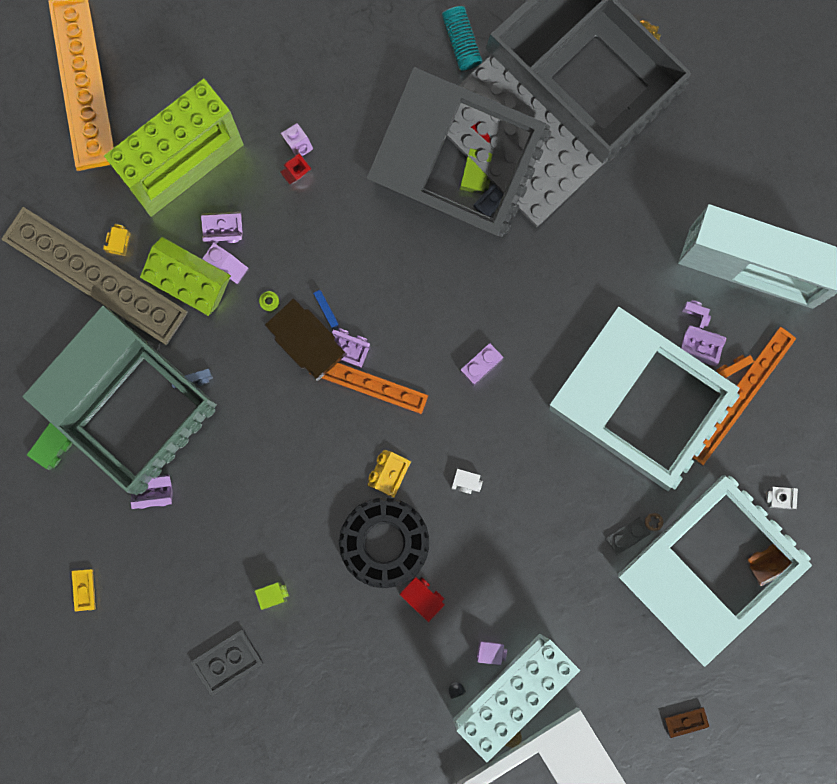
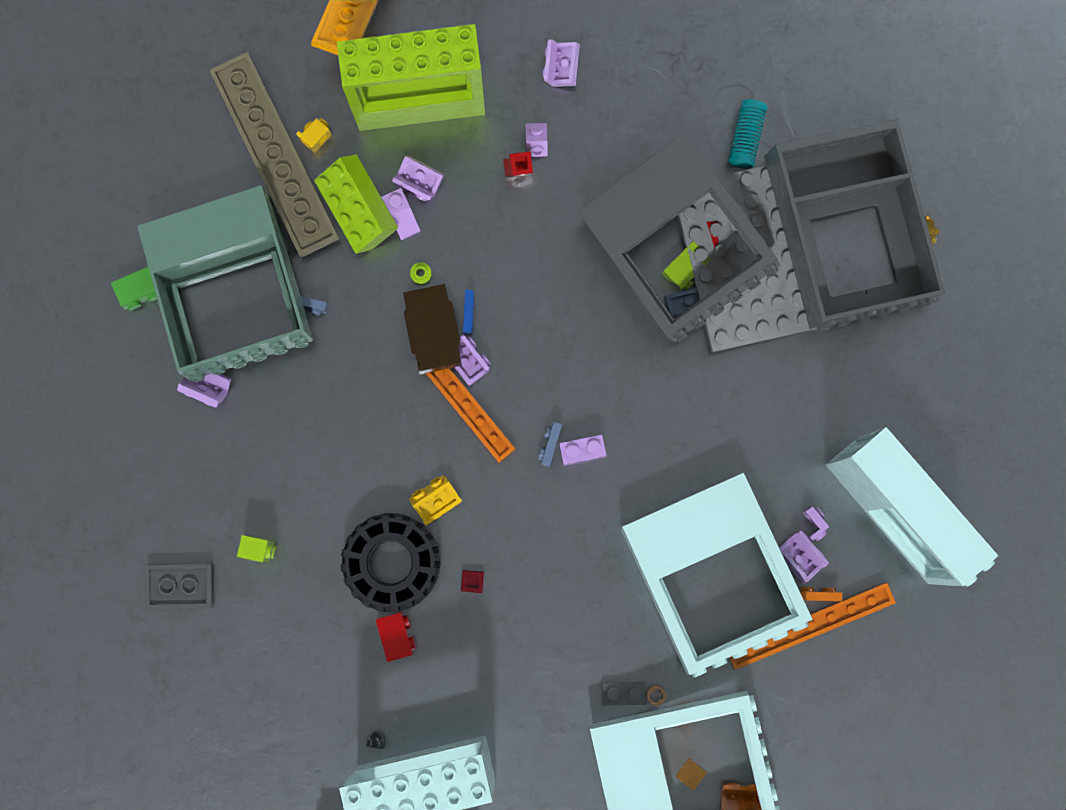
camera: 30 degrees right, 0 degrees up
yellow plate [72,569,96,611] -> none
white brick [452,469,483,494] -> none
lavender slope [477,640,507,665] -> none
white brick [766,487,798,509] -> none
none -> dark red tile [461,570,484,593]
none -> sand blue plate [539,422,562,467]
none -> lavender bracket [543,39,580,87]
none -> clear orange tile [675,758,707,791]

